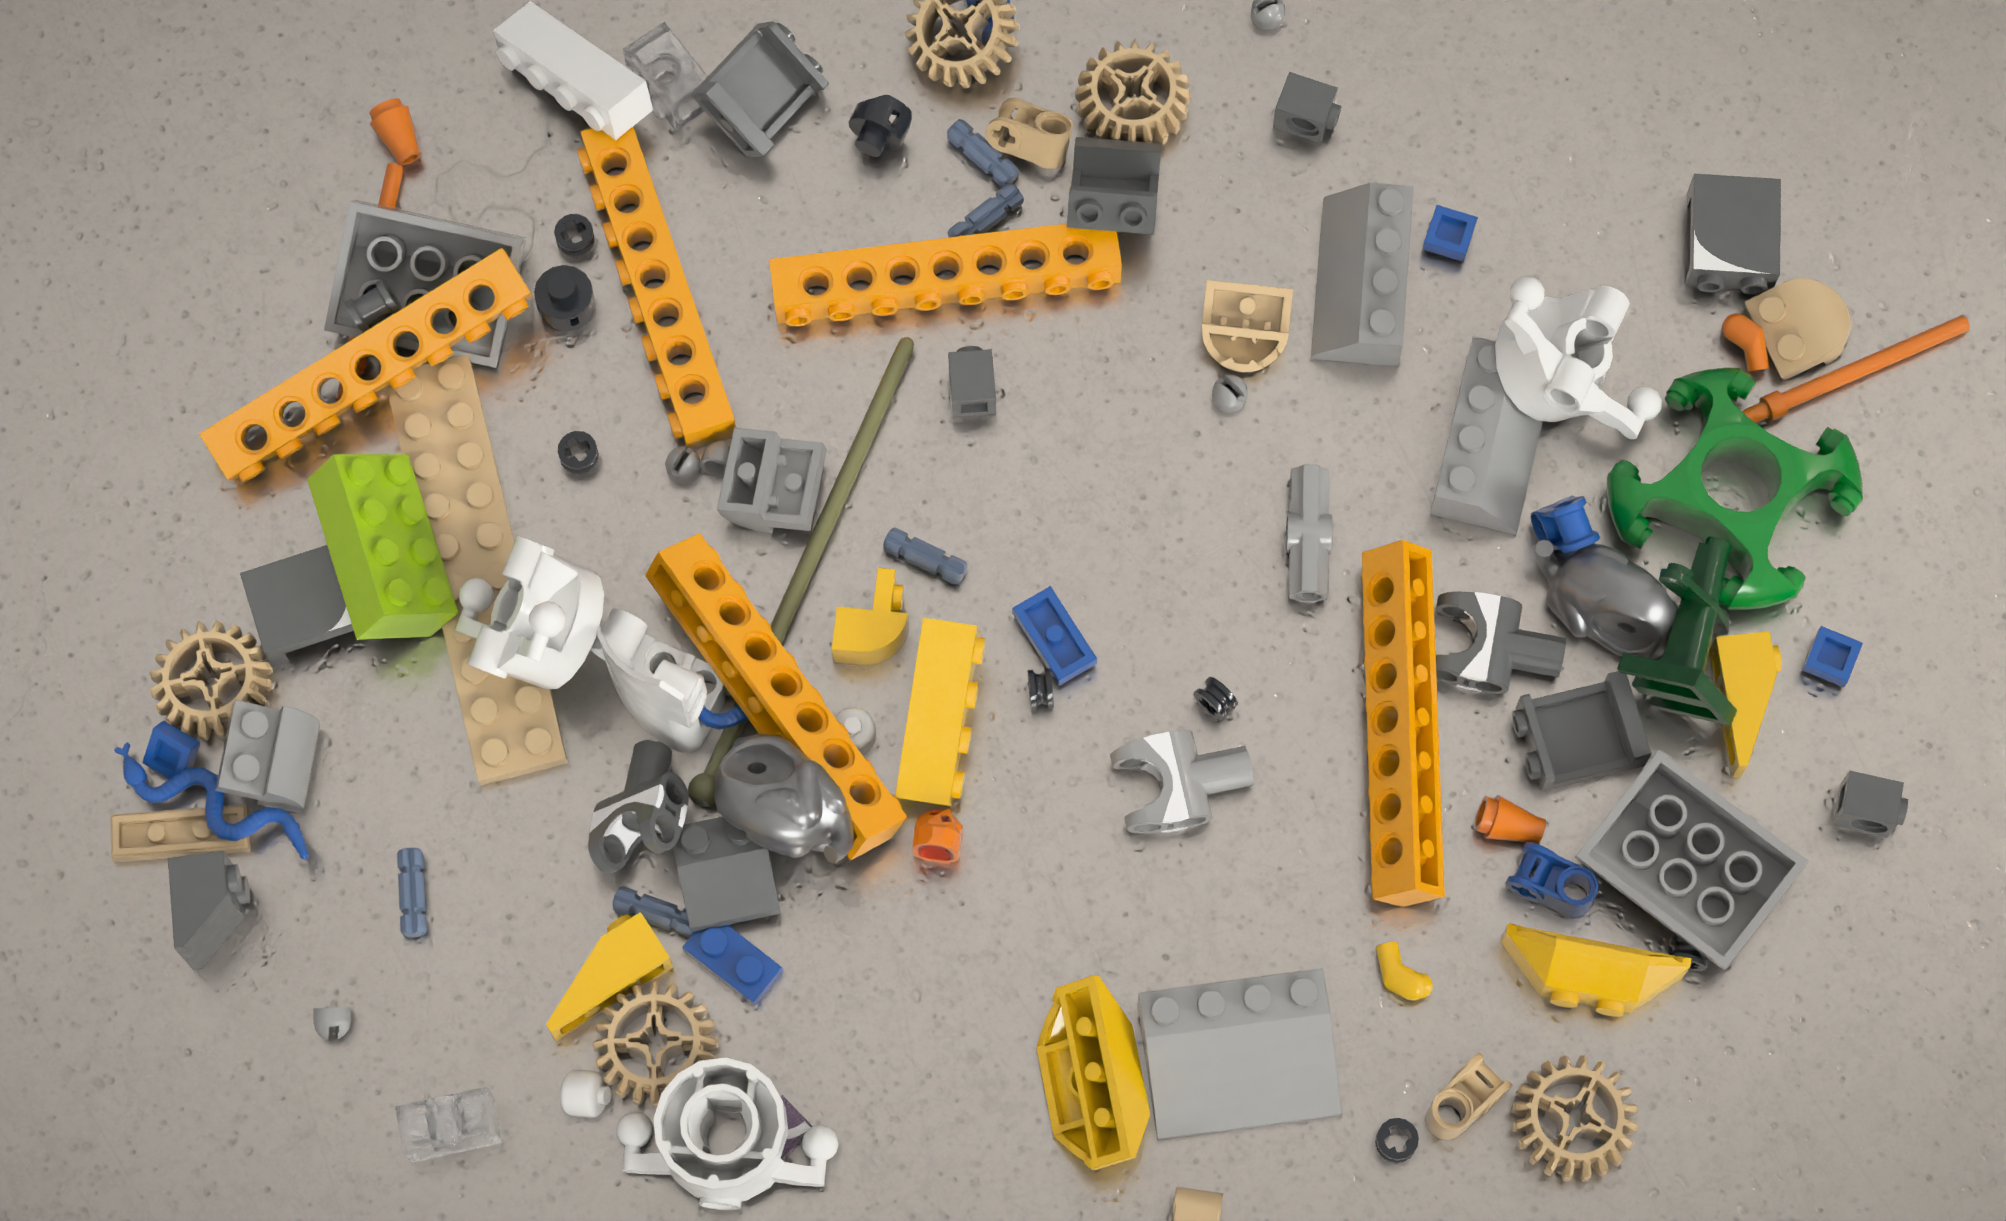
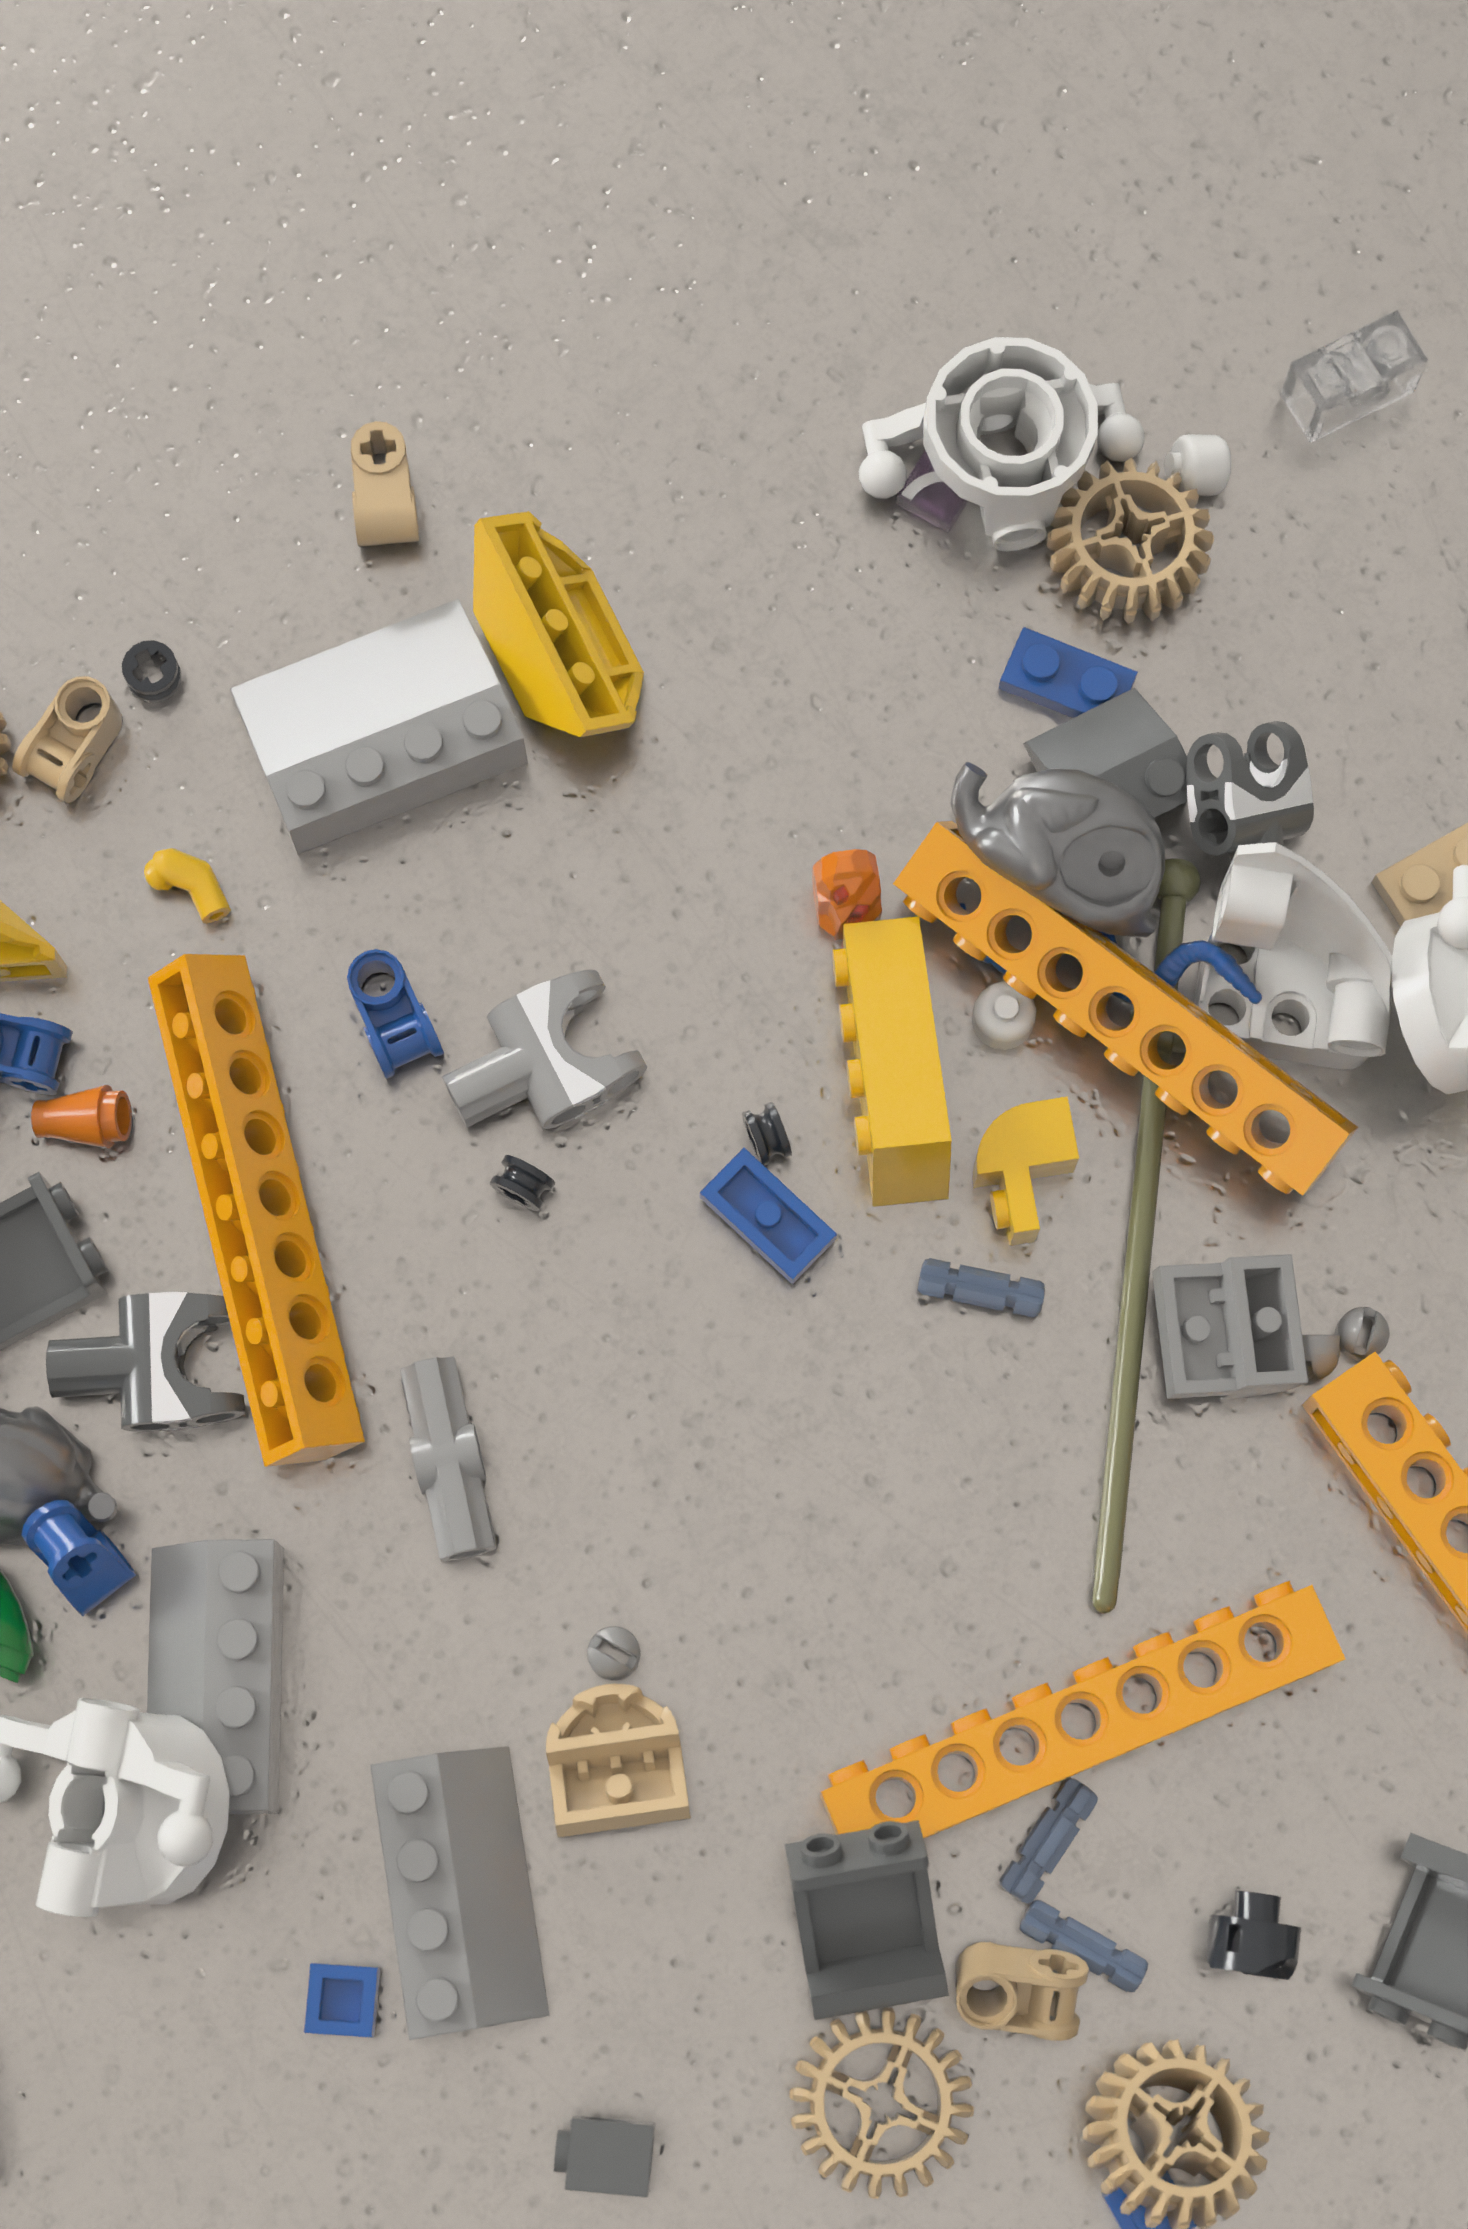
camera: 165 degrees right, 5 degrees up
yellow slope [546,912,674,1042] -> none
sand blue axle [612,886,694,938] -> none
dark grey brick [948,346,996,417] -> none
none -> blue piece [347,949,444,1079]

